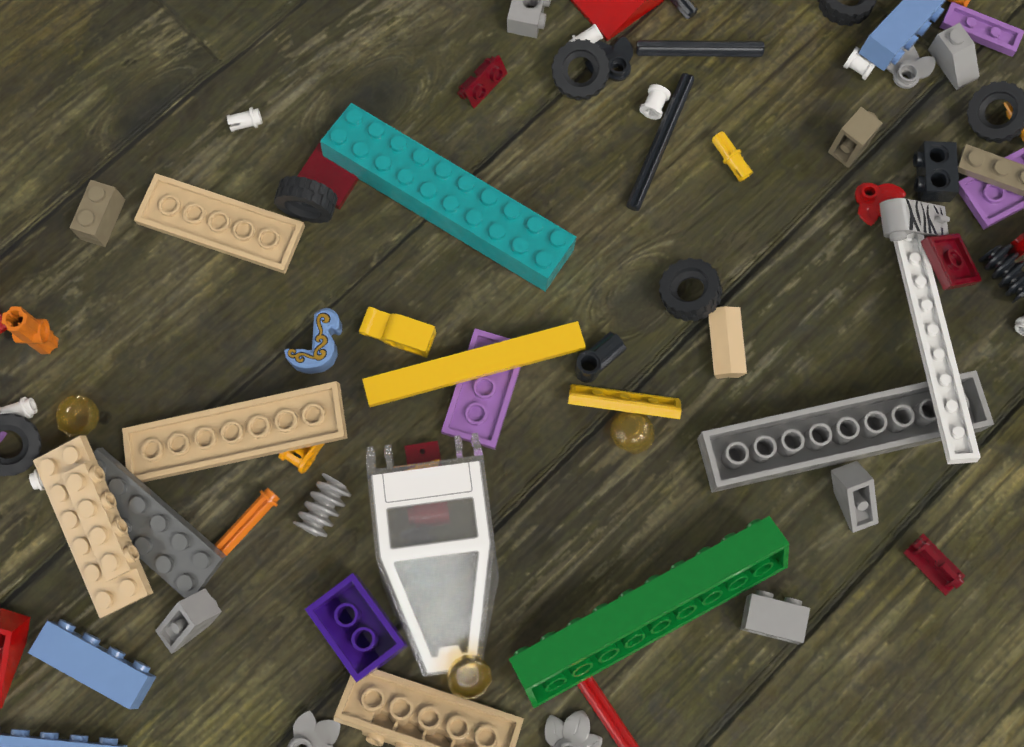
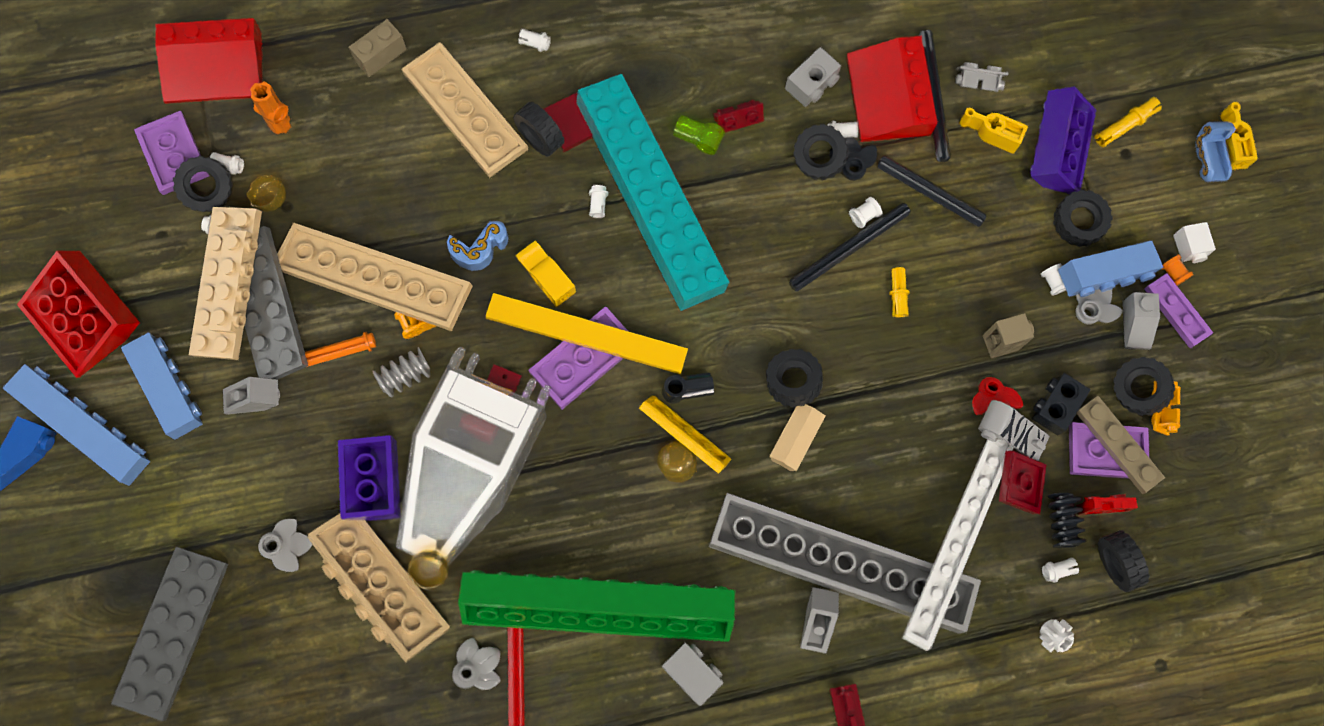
camera: 25 degrees right, 0 degrees up
none -> white pin [589,185,608,218]
none -> clear neon green piece [673,115,725,155]

